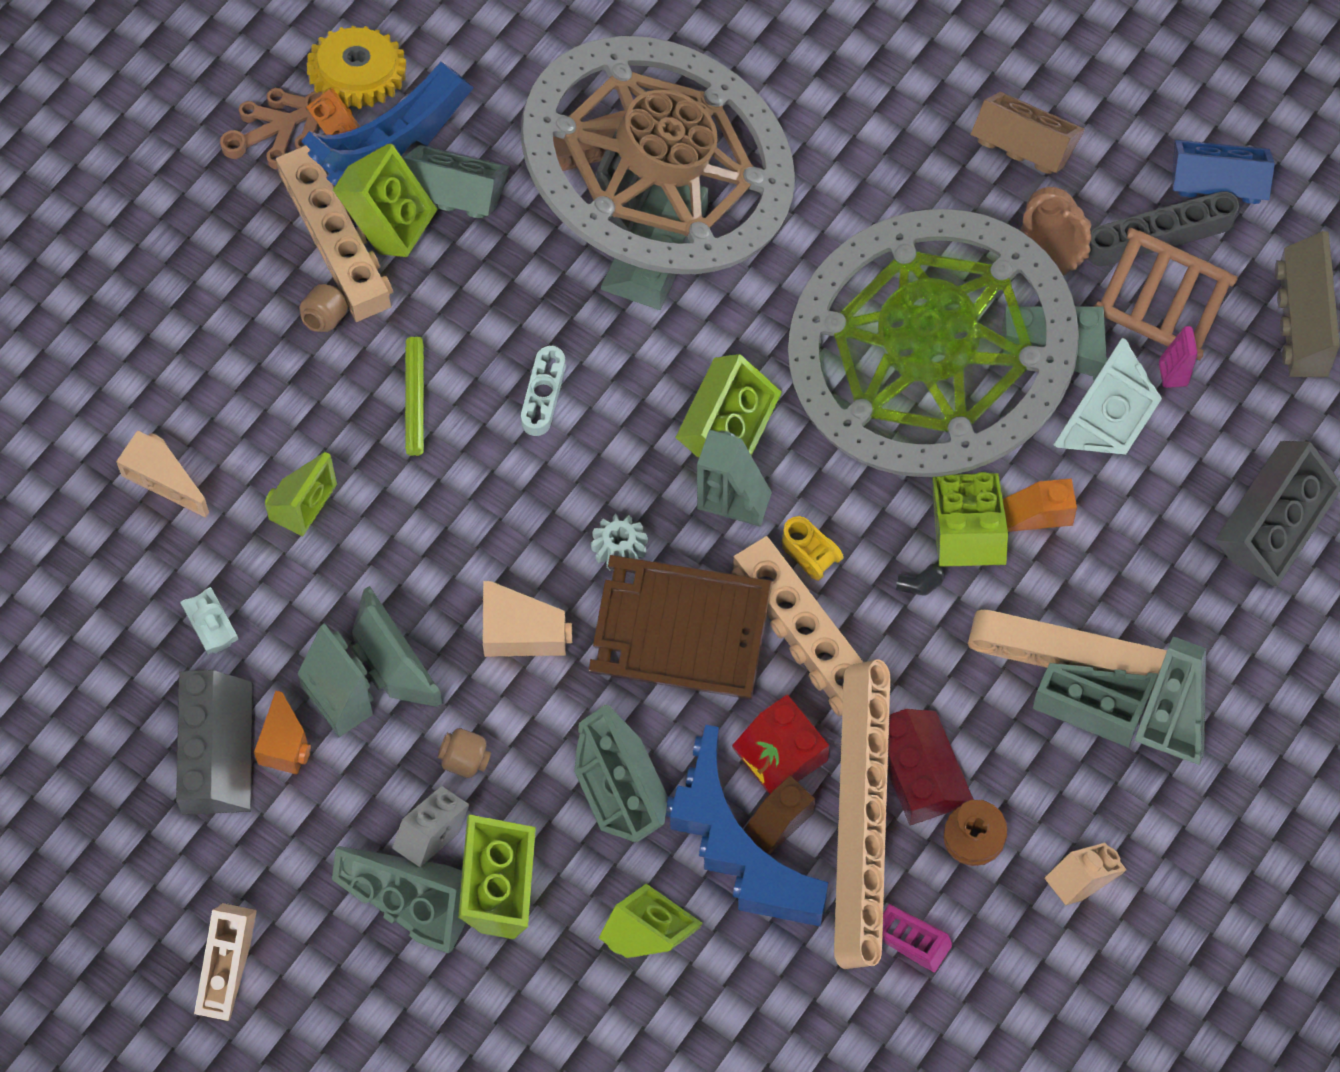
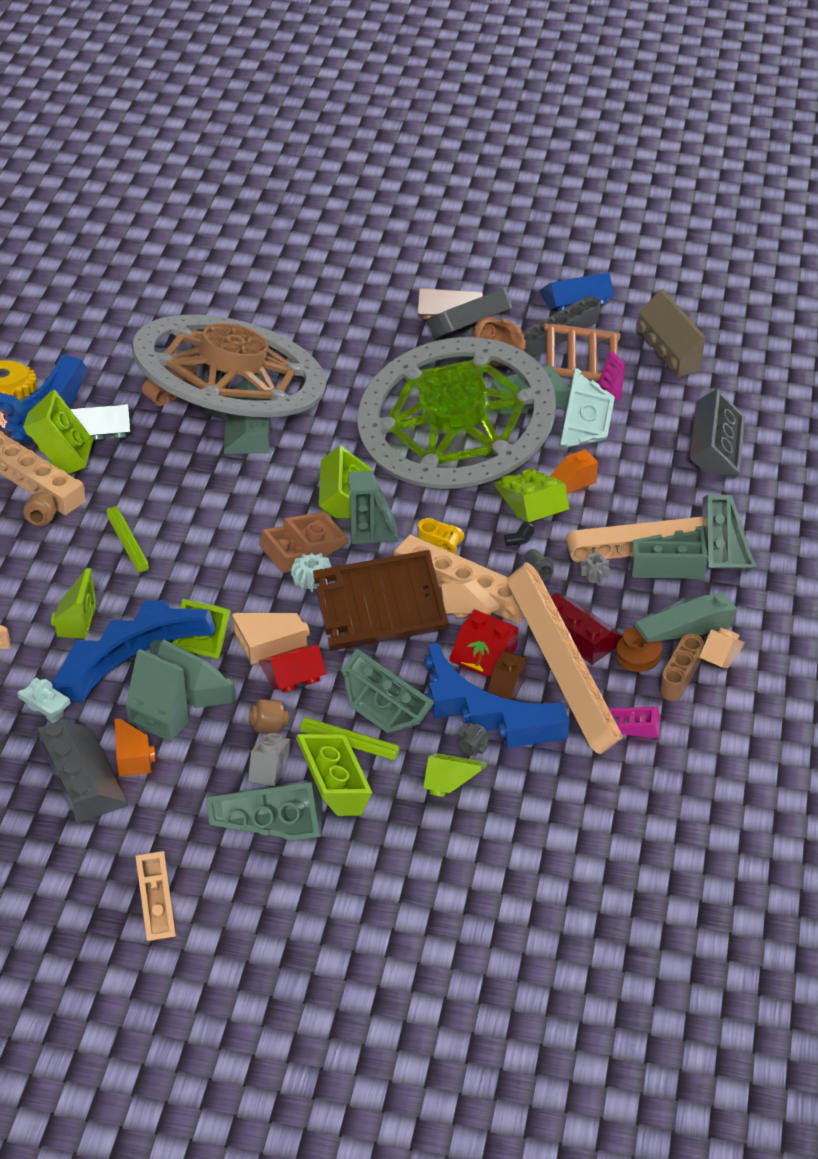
camera: 25 degrees left, 20 degrees down
light aqua beam [521,346,566,436] -> none
none -> blue arch [52,600,216,702]
none -> lime slope [172,599,231,659]
none -> nougat slope [259,511,349,573]
none -> red slope [259,645,327,693]
none -> lime axle [300,717,399,760]
none -> dark grey beam [427,288,513,339]
none -> light nougat slope [442,580,500,617]
none -> dark grey gear [456,723,490,756]
none -> dark grey cone [525,549,554,581]
none -> light grey gear [580,553,610,583]
none -> sand green wedge [634,593,737,643]
none -> medium nougat beam [660,634,704,701]

